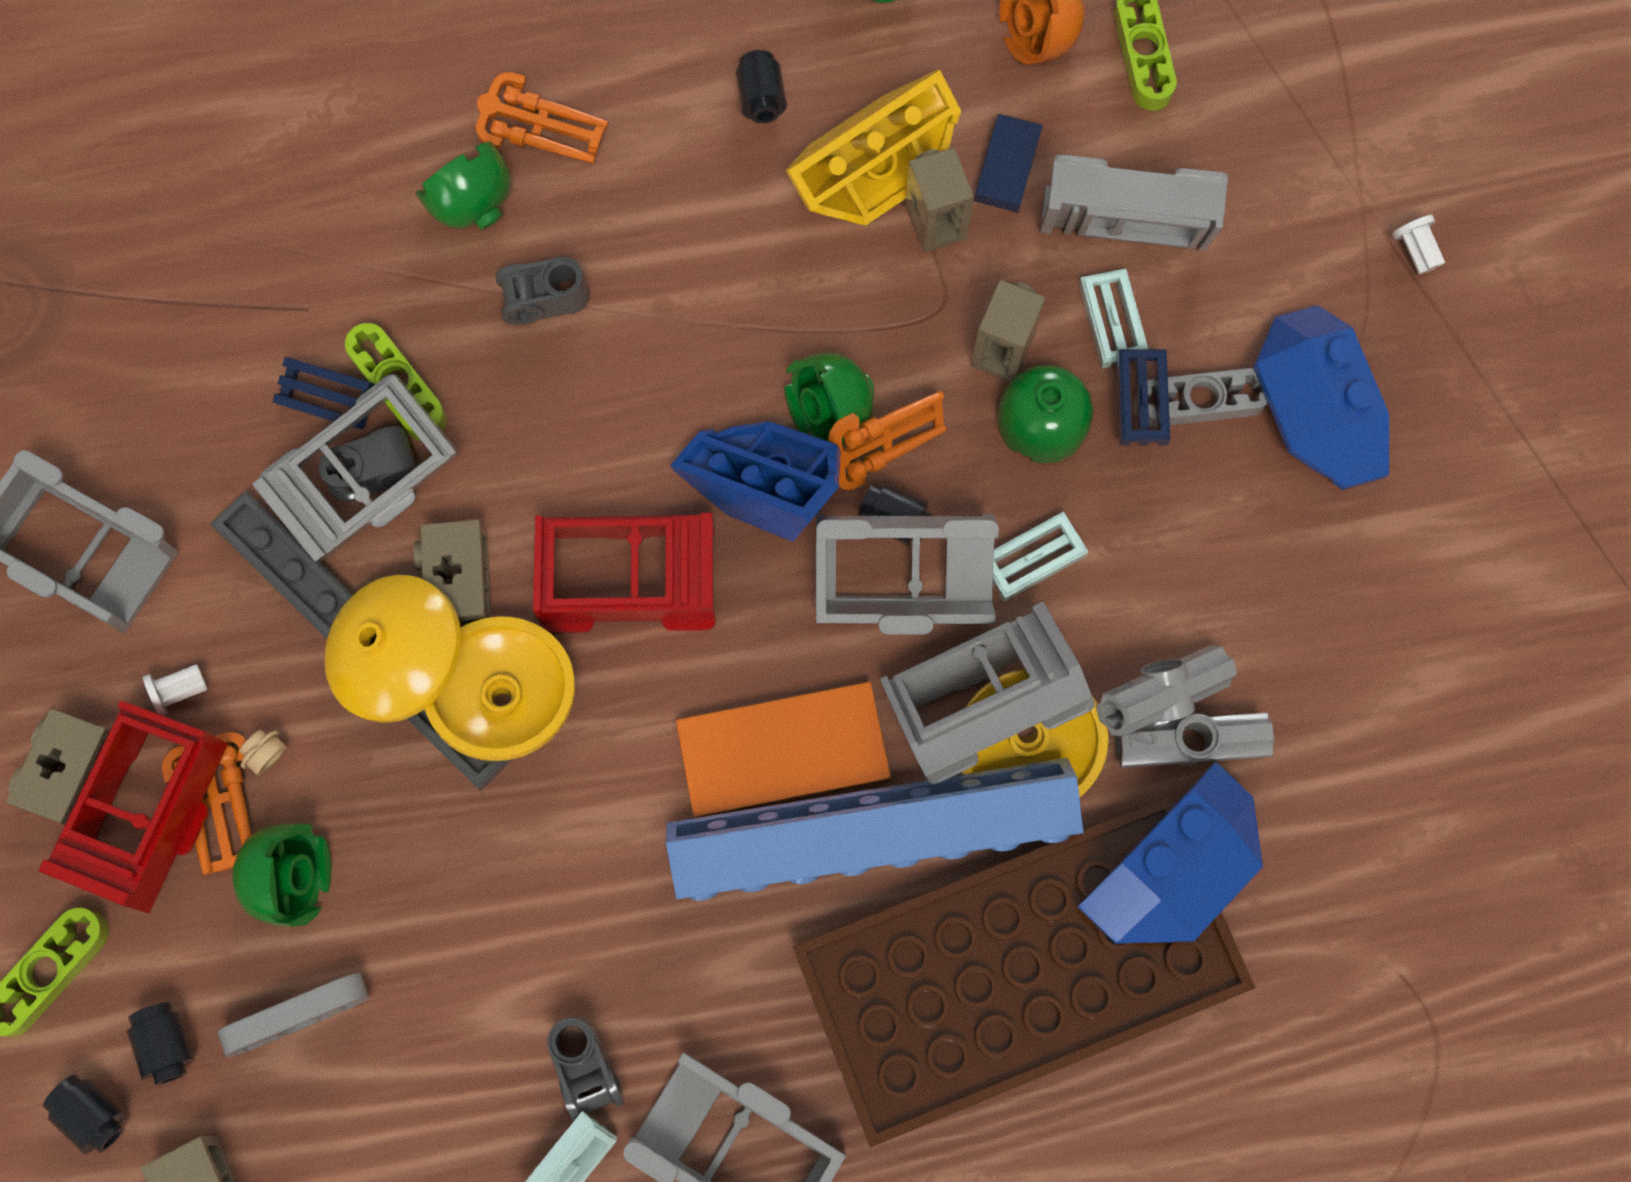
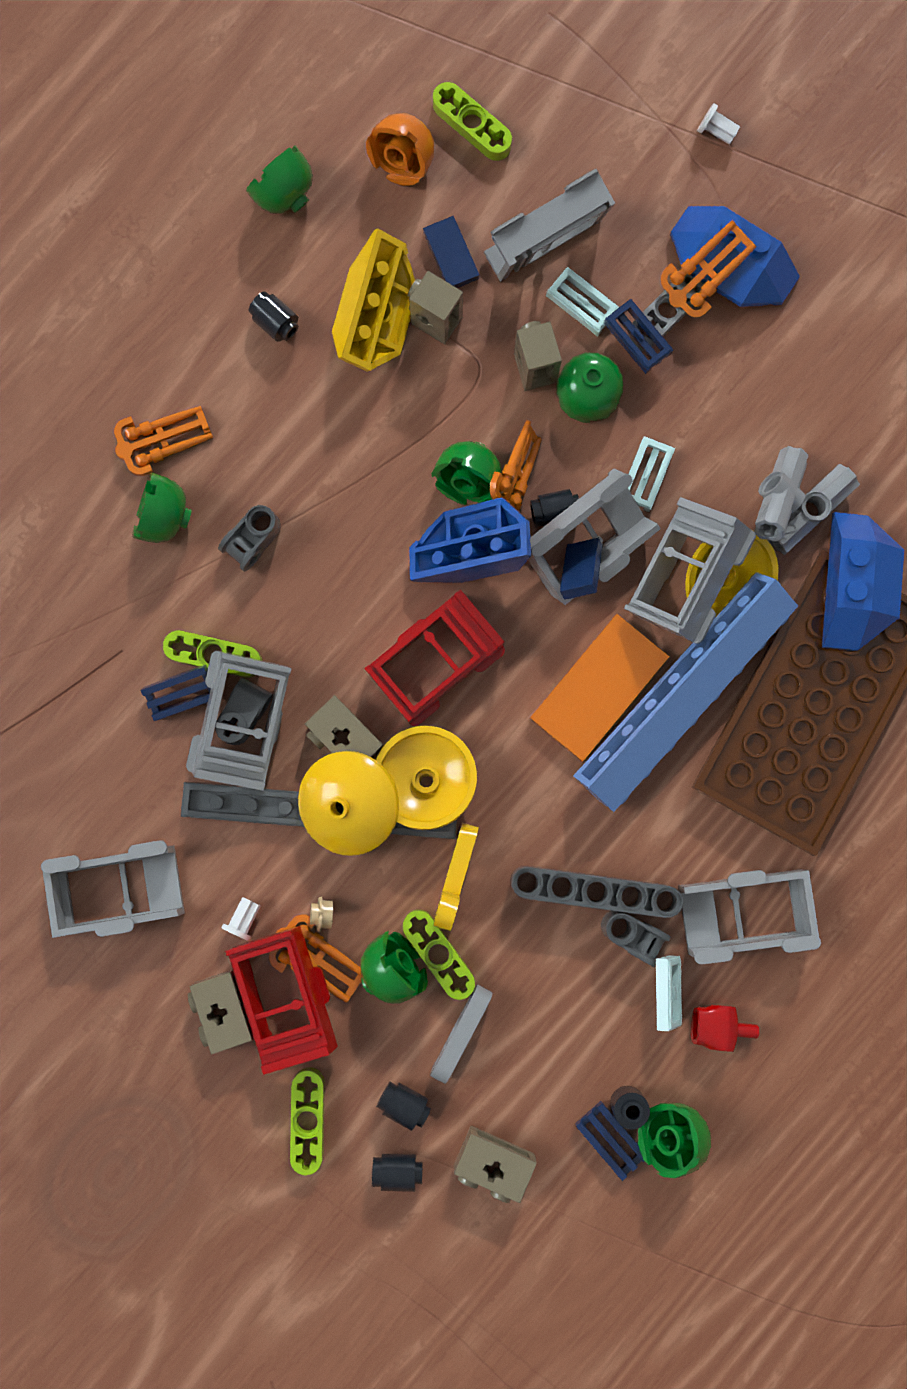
camera: 40 degrees left, 10 degrees up
none -> lime beam [403,909,475,1000]
none -> yellow beam [433,823,479,931]
none -> dark grey beam [510,866,683,918]
none -> dark blue tile [560,537,603,600]
none -> orange piece [661,220,757,317]

